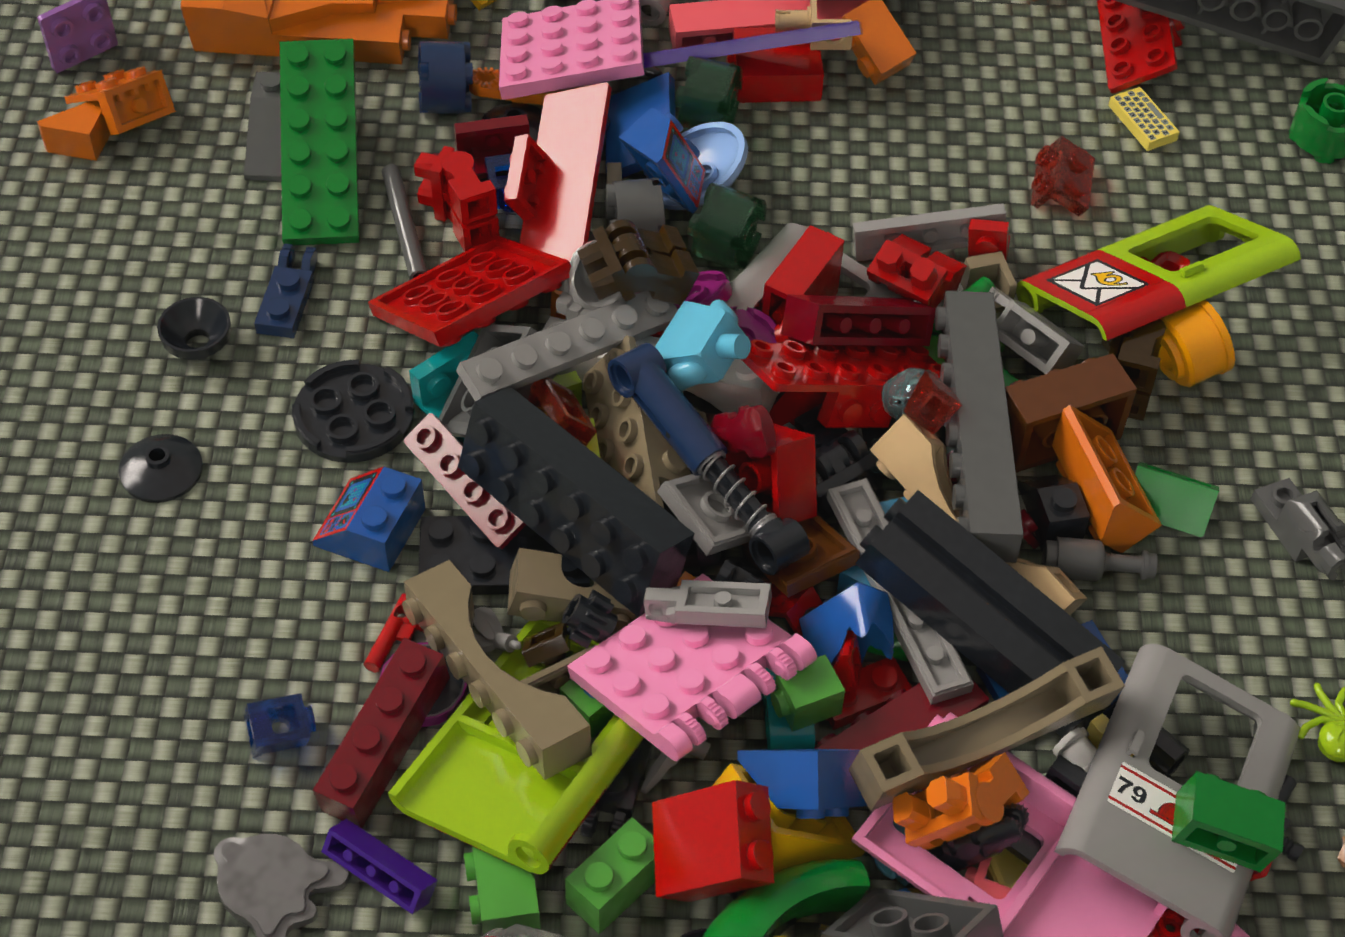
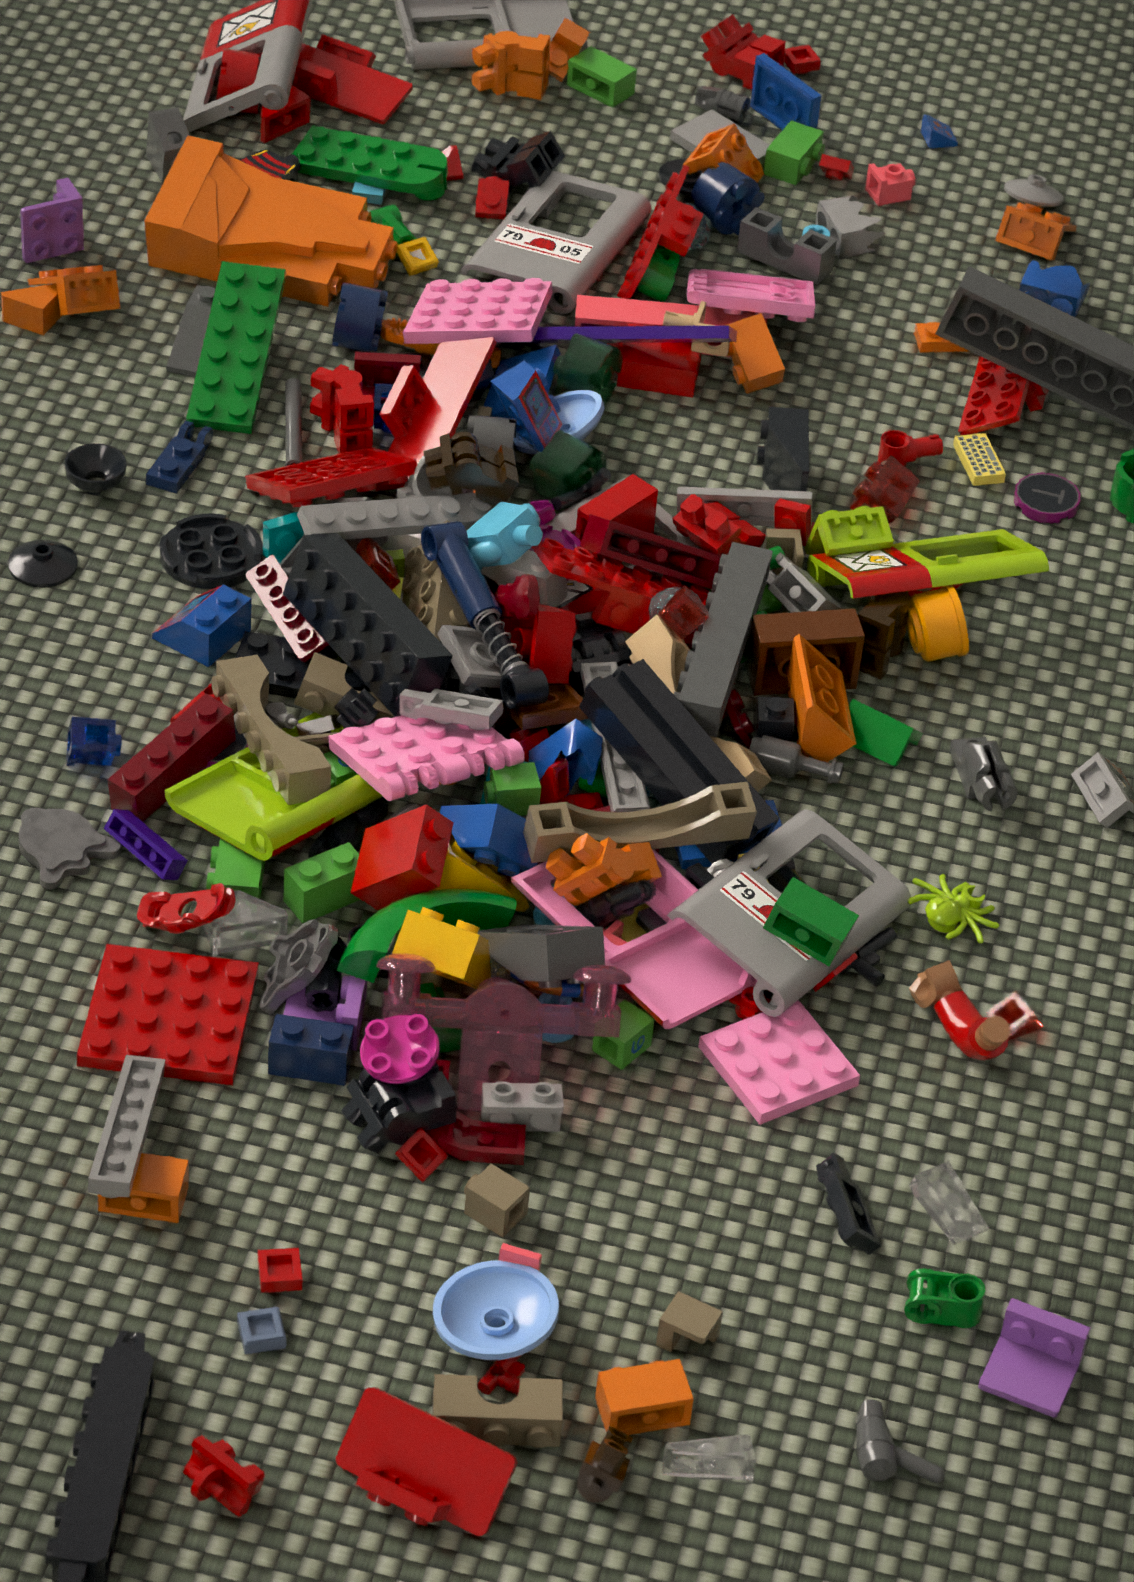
camera: 10 degrees right, 10 degrees down
none -> black hose [551,468,611,510]
none -> black slope [756,406,809,491]
none -> lime bracket [805,506,894,556]
none -> red pin [877,430,943,474]
none -> tile [1014,473,1080,524]

